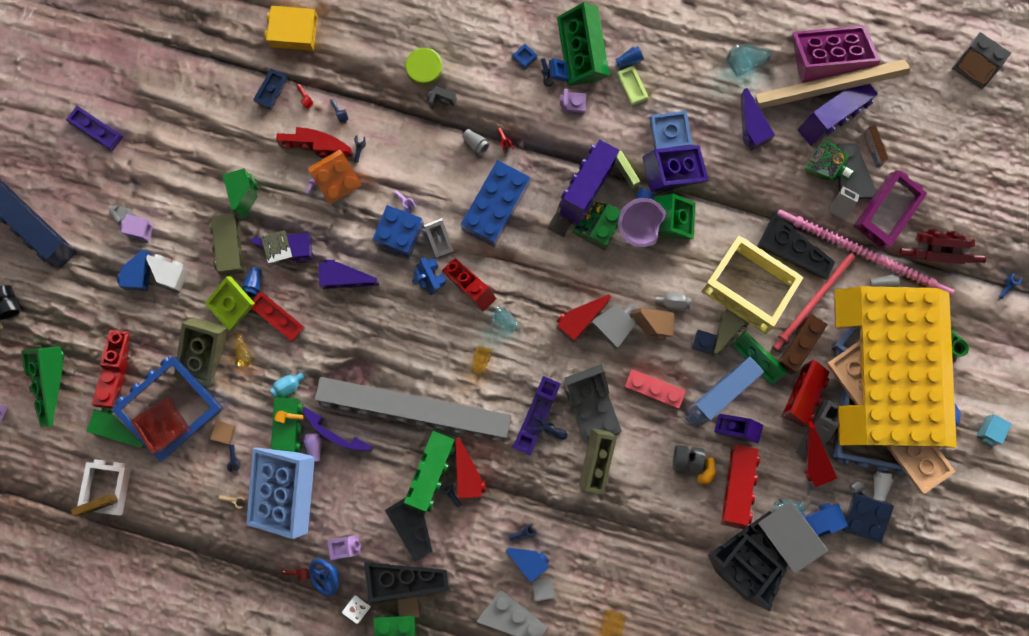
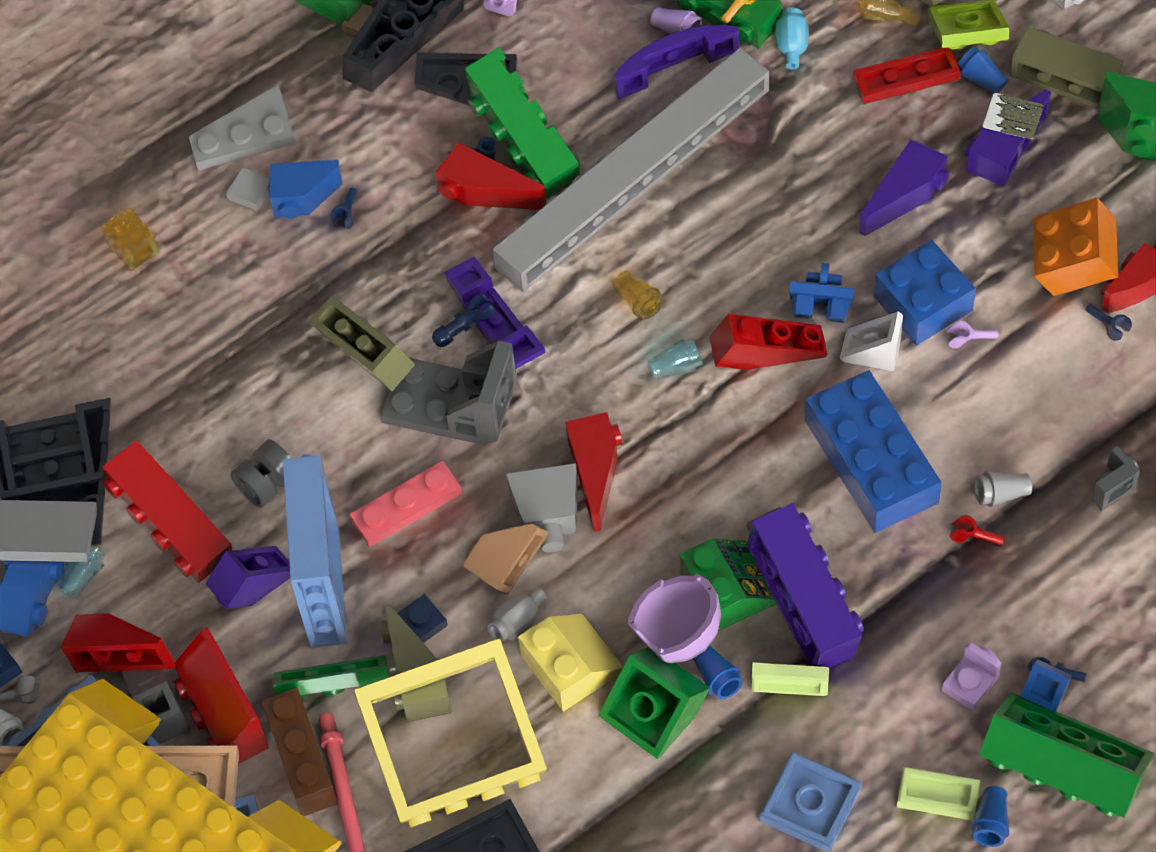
camera: 130 degrees right, 20 degrees down
blue tile [512,44,538,70] -> none
dark purple slope [642,145,708,192] -> none
light orange arm [697,458,716,485] -> none
none -> light yellow slope [518,614,623,712]

